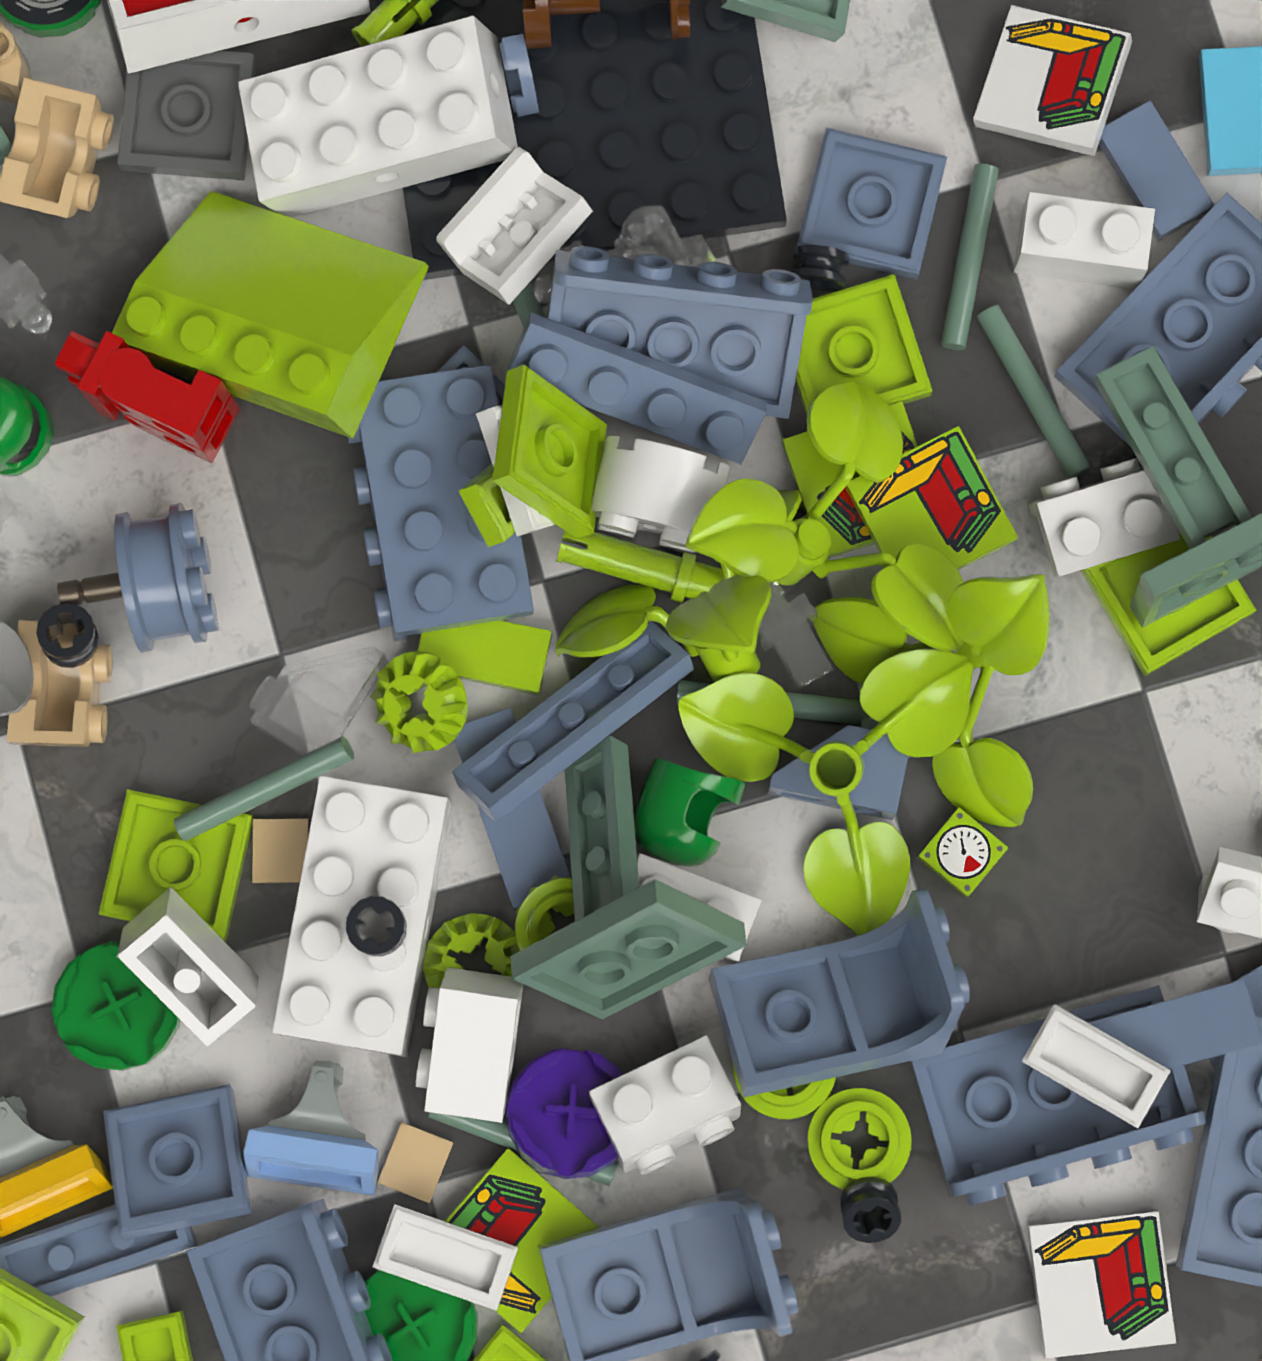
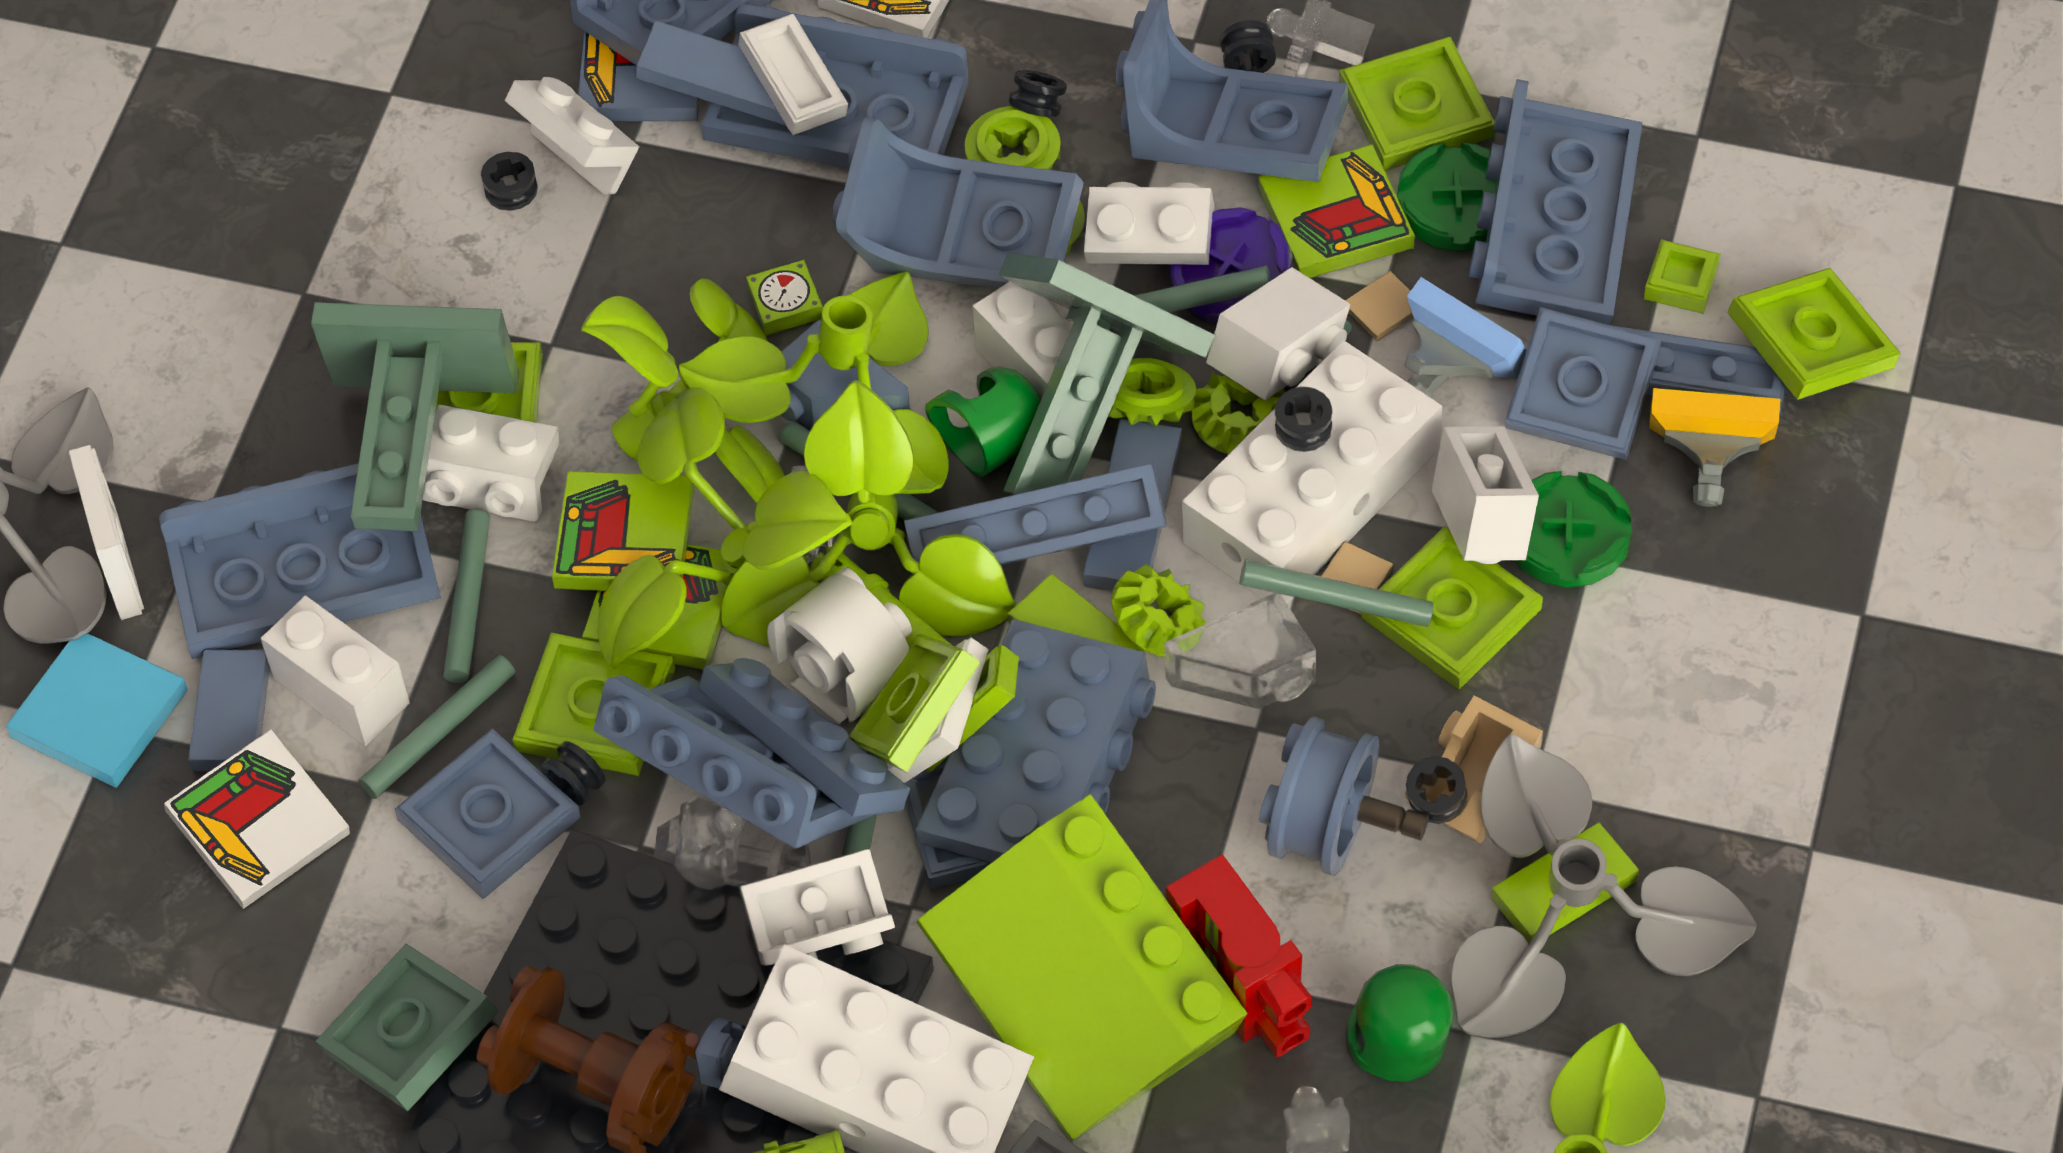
camera: 150 degrees left, 25 degrees down
white tile [373,1204,519,1311] -> none
none -> sand green bar [1134,265,1272,313]

